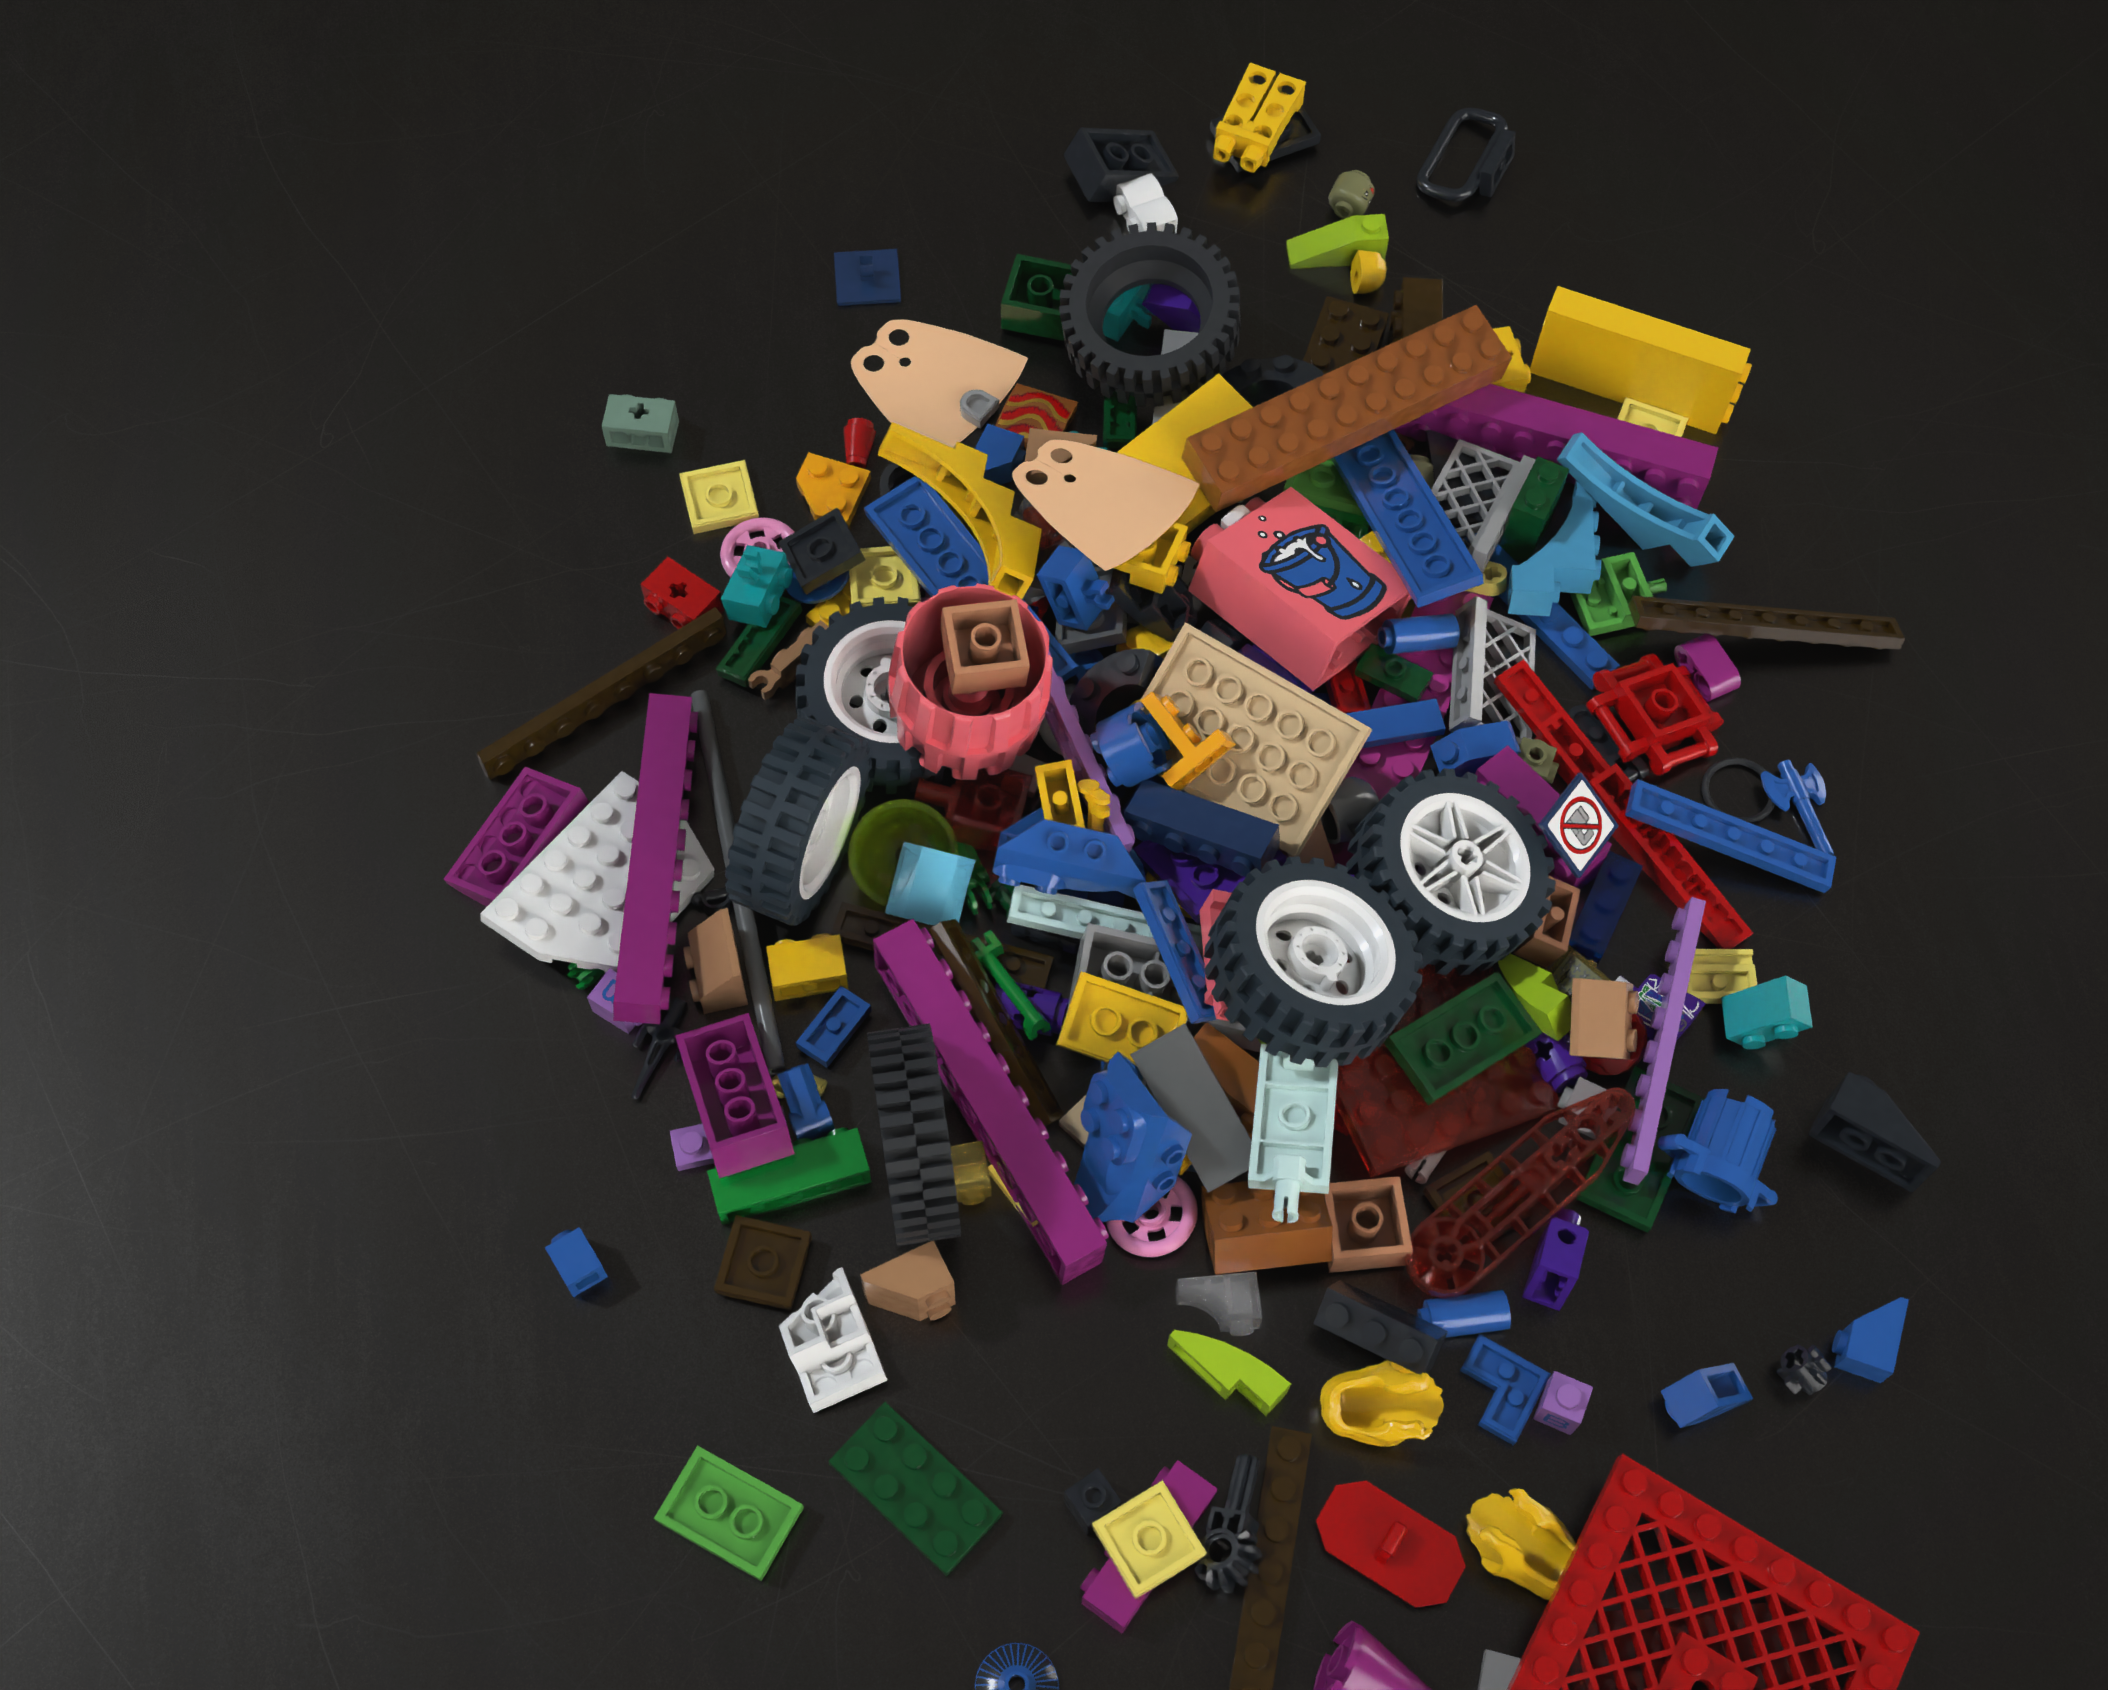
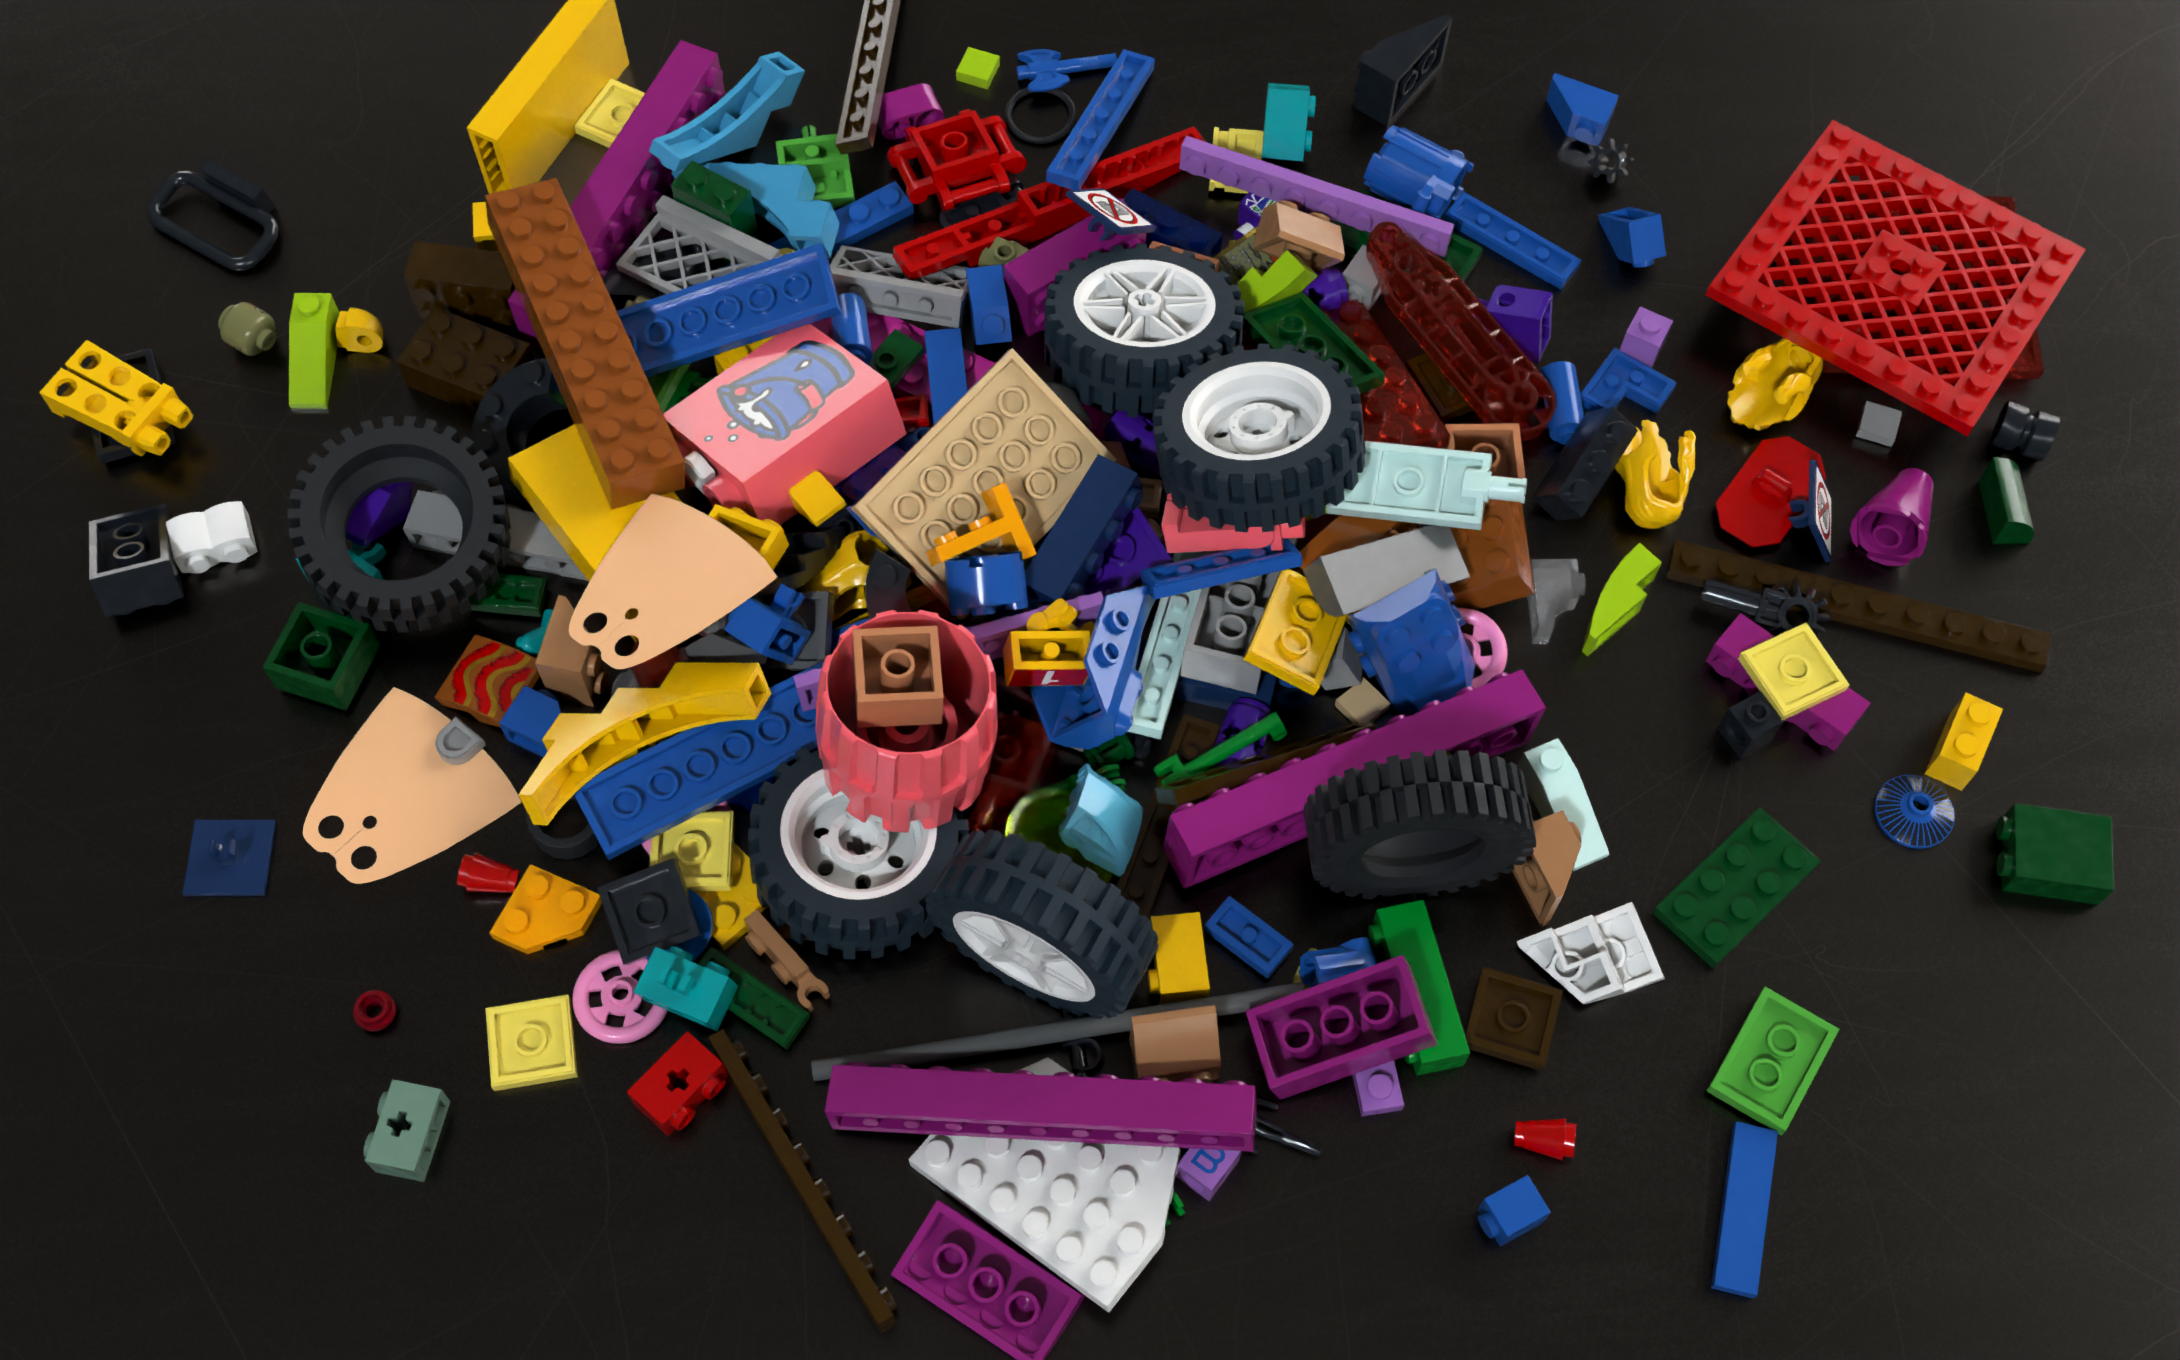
camera: 85 degrees left, 0 degrees up
none -> dark red plate [353,990,396,1032]
none -> yellow slope [788,470,846,527]
none -> lime tile [956,47,1000,89]
none -> blue tile [1443,192,1582,290]
none -> red cone [1514,1118,1577,1161]
none -> light aqua slope [1517,738,1609,871]
none -> blue tile [1711,1121,1778,1299]
none -> dark blue piece [1789,460,1832,562]

